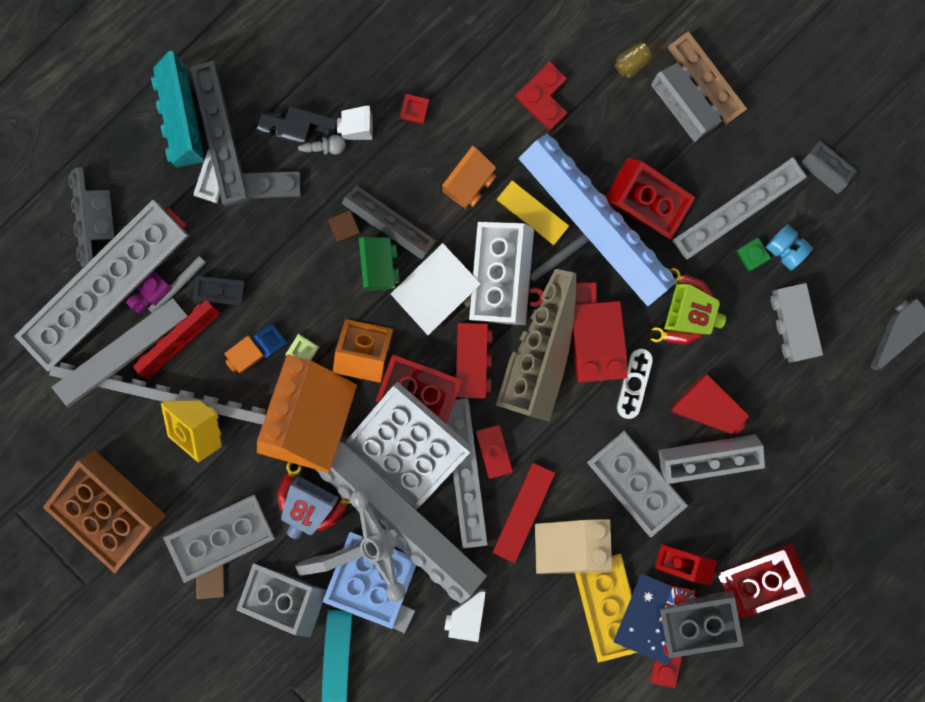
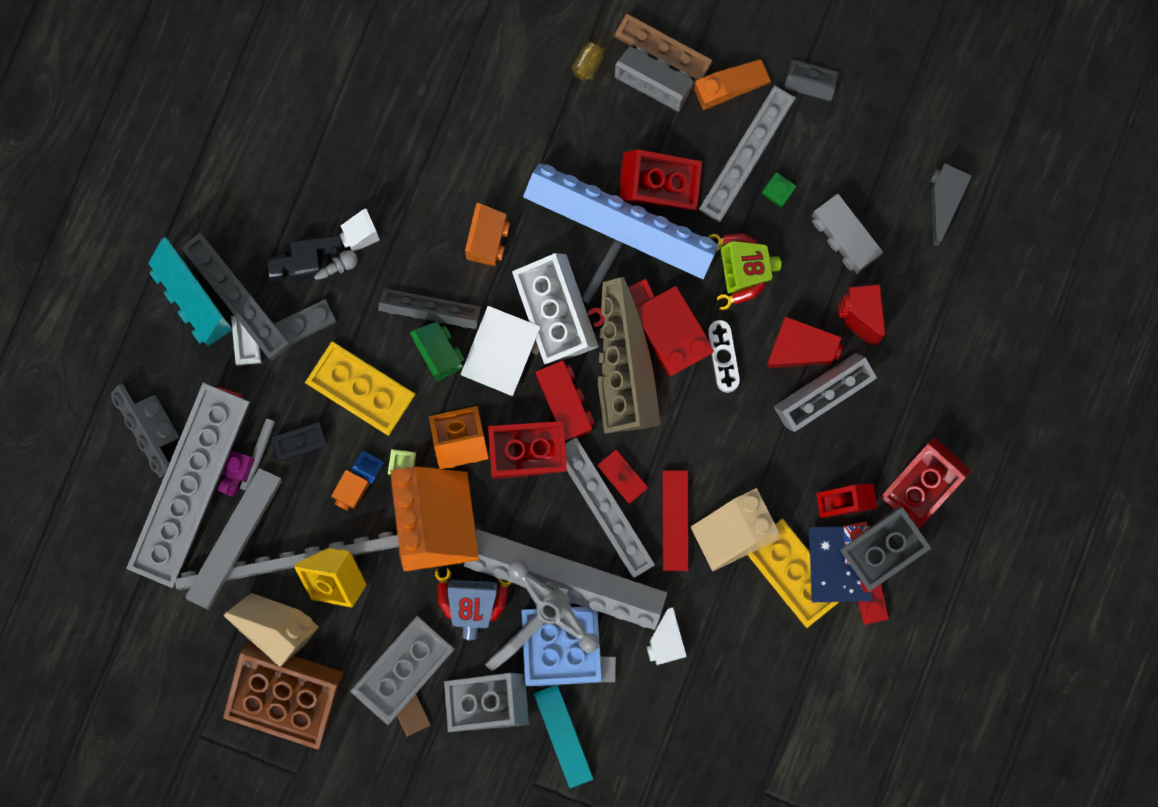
camera: 25 degrees left, 5 degrees down
red plate [133,300,221,380] -> none
reddish brown tile [328,210,360,243] -> none
light grey plate [344,382,473,510] -> none
red plate [400,94,429,125] -> none
yellow tile [497,181,569,246] -> none
red plate [515,62,567,131] -> none
light grey tile [587,431,688,538] -> none
dark azure wheel [766,224,813,271] -> none
none -> tan slope [224,593,319,667]
none -> yellow tile [305,341,416,436]
none -> orange slope [694,60,771,110]
none -> red slope [838,285,885,346]

